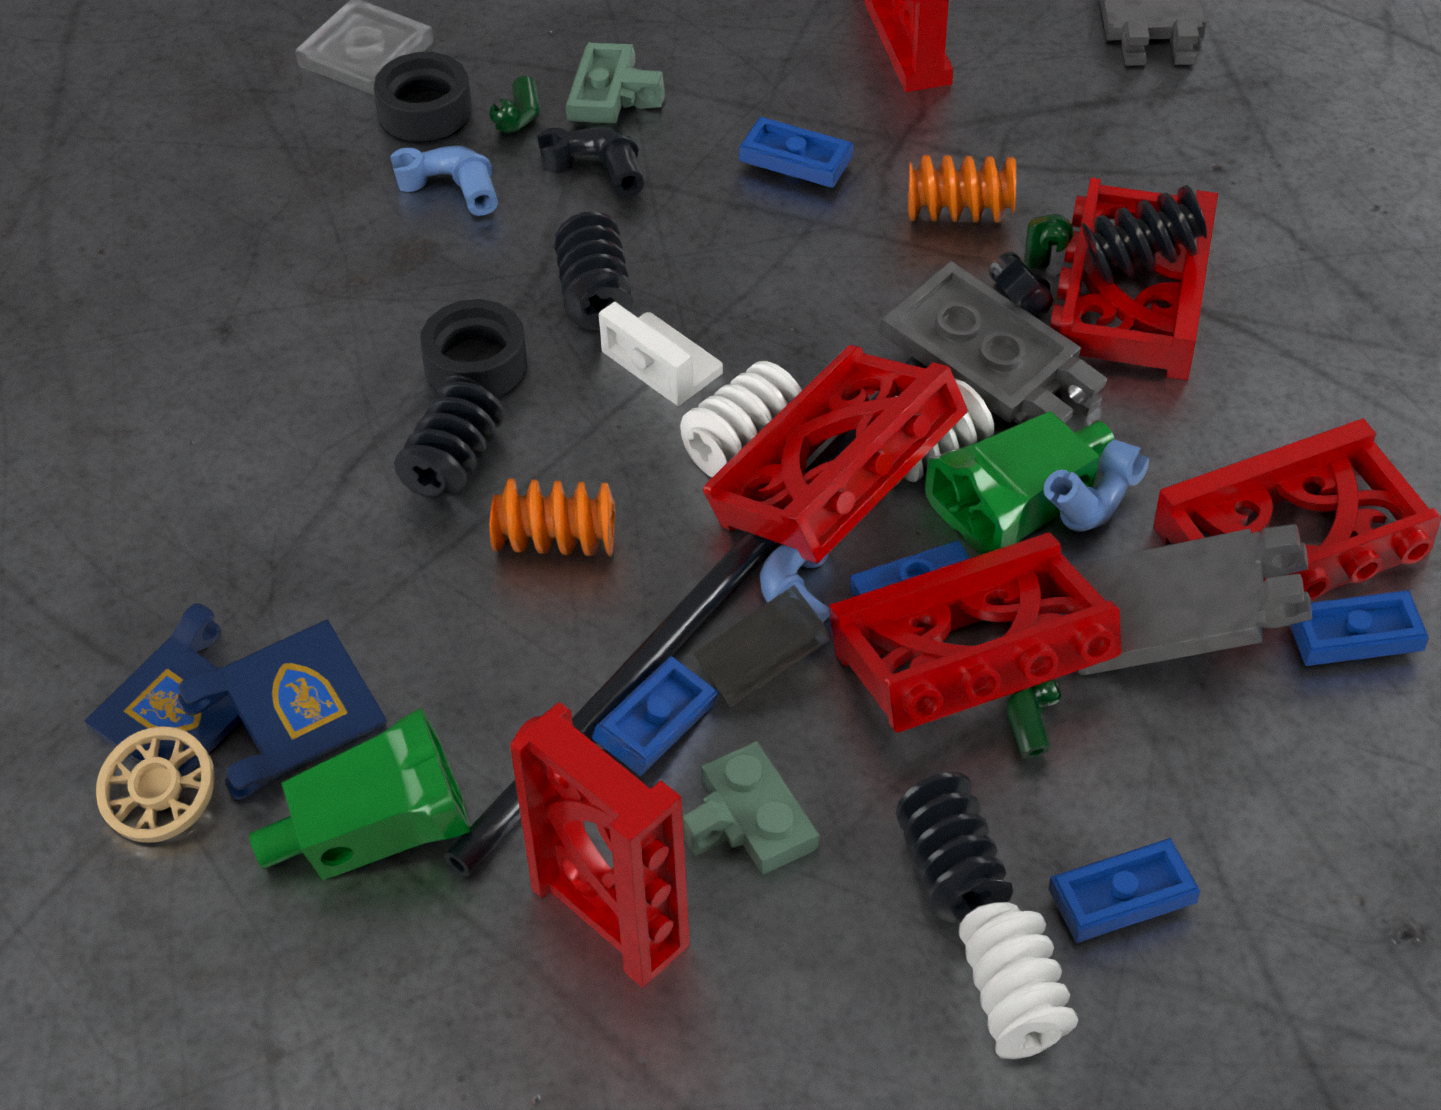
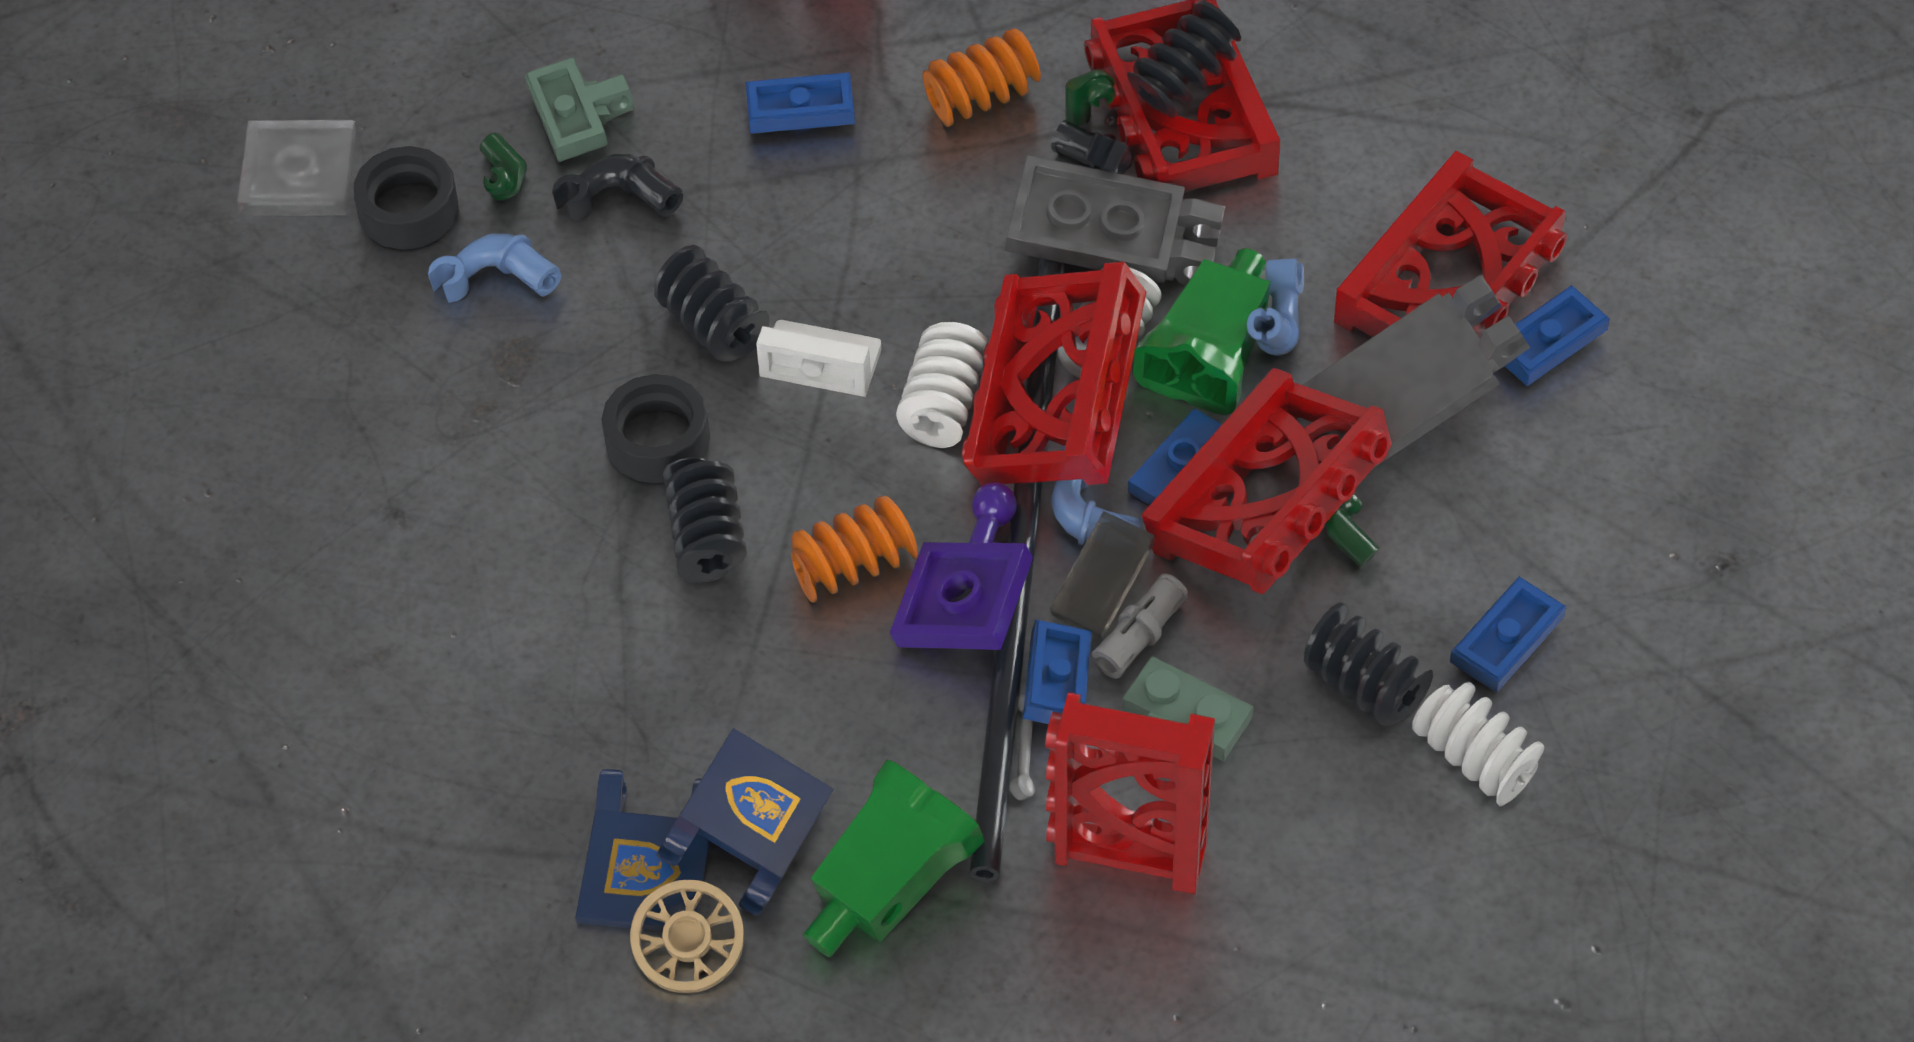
camera: 30 degrees left, 5 degrees up
none -> dark purple plate [889,482,1033,650]
none -> light grey pin [1091,573,1189,679]

